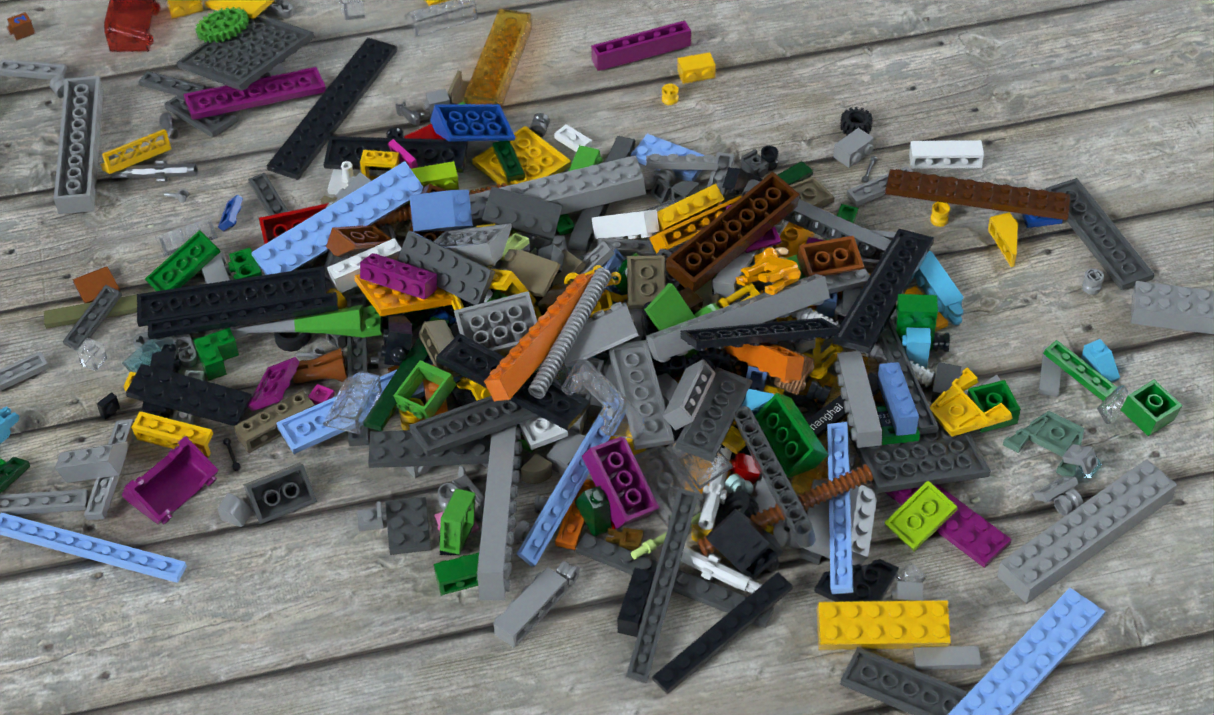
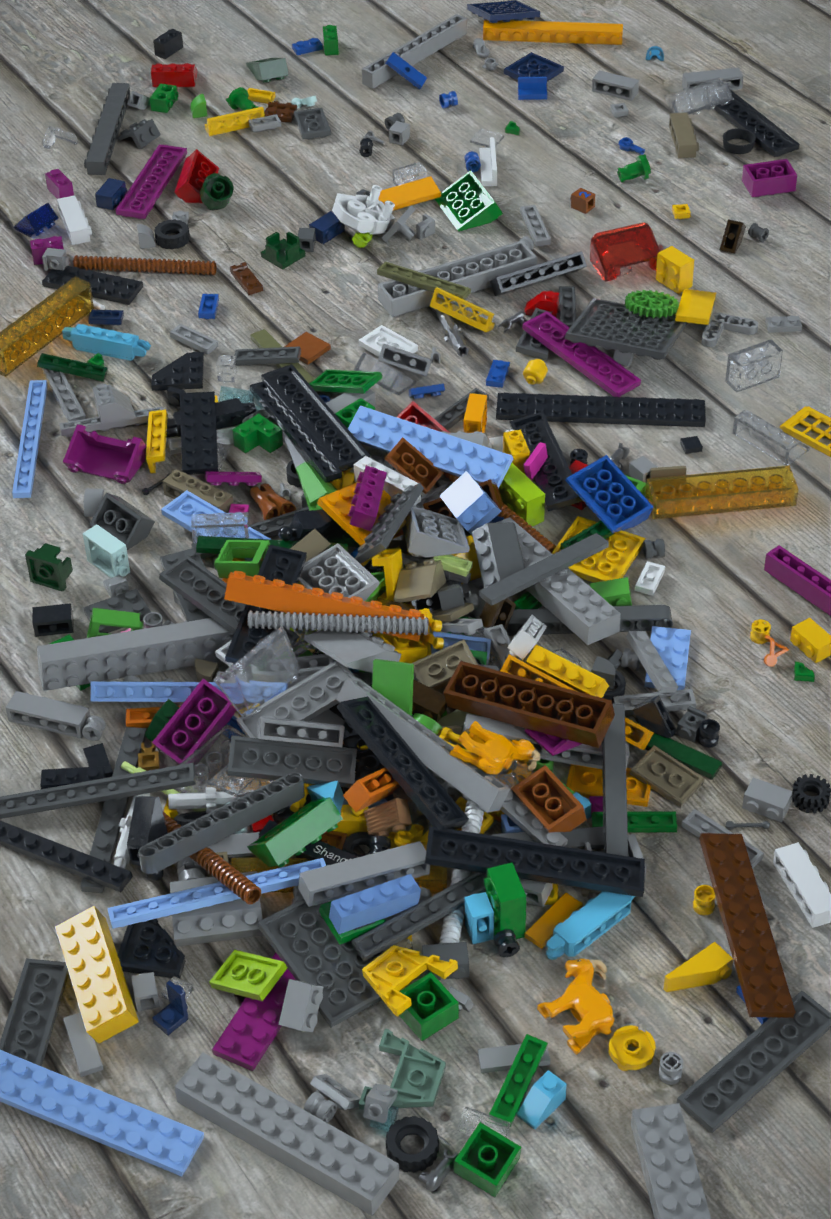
camera: 70 degrees right, 5 degrees down
none -> dark green panel [25,543,73,592]
none -> black brick [32,603,74,637]
none -> light aqua window [82,524,130,578]
none -> black tile [83,743,113,778]
none -> black plate [151,352,204,391]
none -> dark blue bracket [152,980,189,1036]
none -> light grey brick [278,979,324,1032]
none -> white plate [359,325,418,357]
none -> olive tile [377,261,471,300]
none -> light grey brick [378,344,432,376]
none -> black tyre [386,1116,439,1173]
none -> flat silver piece [419,1149,458,1191]
none -> light orange window [463,393,487,433]
none -> dark brown brick [476,598,516,638]
none -> dark grey tile [479,533,609,606]
none -> blue plate [486,360,510,388]
none -> black brick [490,251,587,297]
none -> yellow head [523,359,548,385]
none -> red slope [524,291,559,318]
none -> light orange animal [537,958,614,1055]
none -> yellow plate [609,1025,656,1071]
none -> black tile [680,436,703,454]
none -> orange piece [764,635,789,667]
none -> green tile [794,661,815,682]

